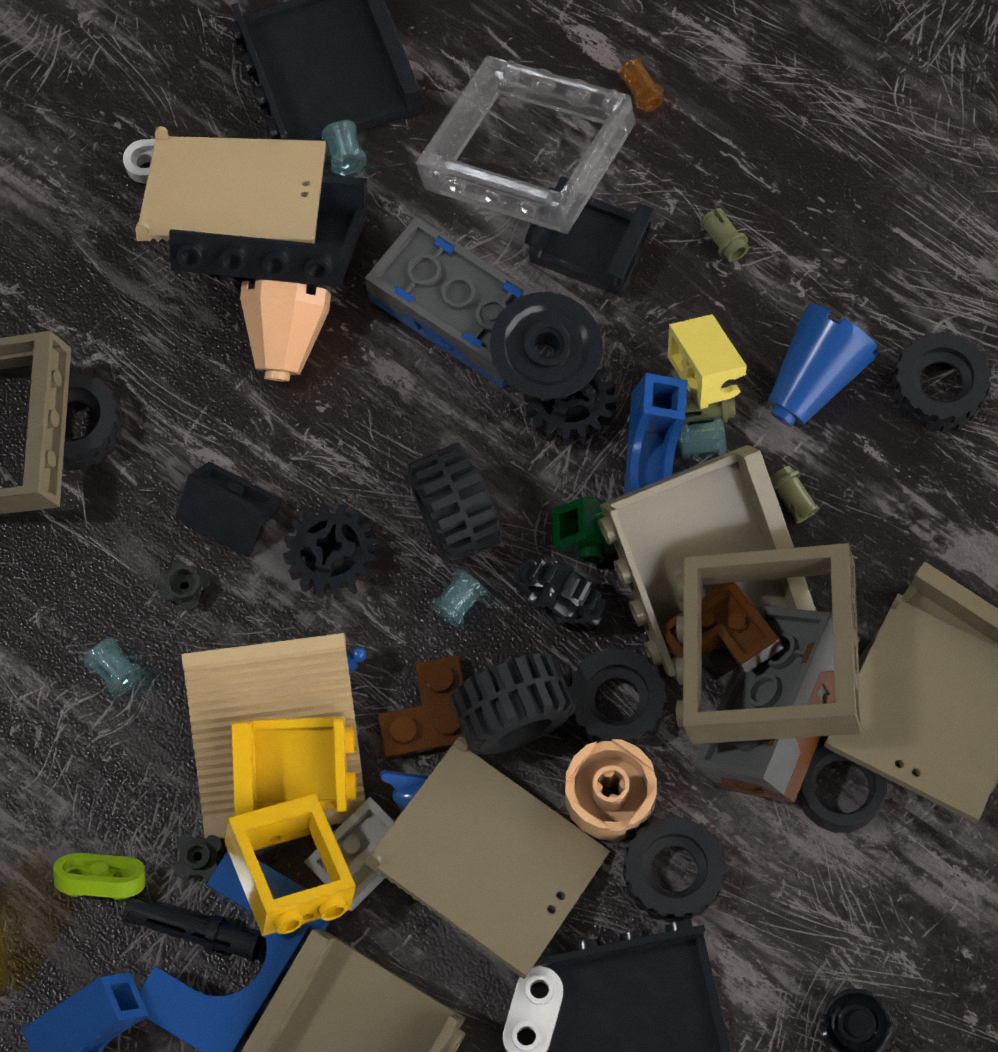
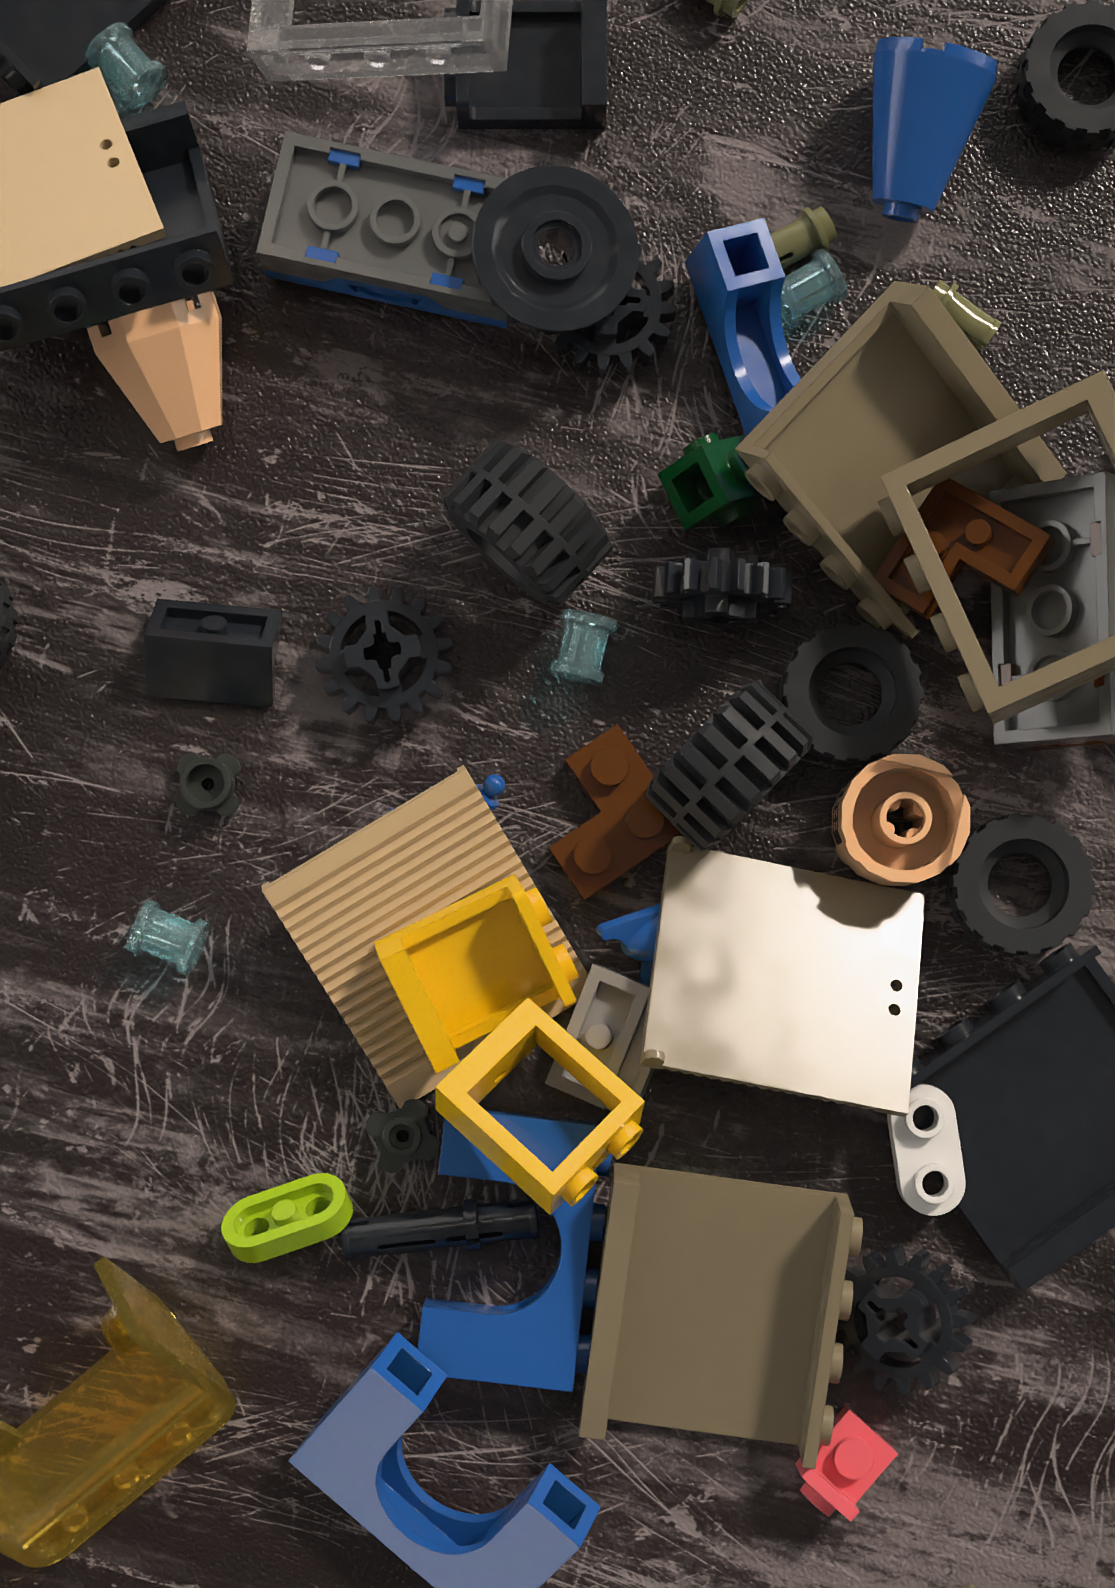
camera: 30 degrees left, 15 degrees up
light yellow hinge [668,314,747,409] -> none

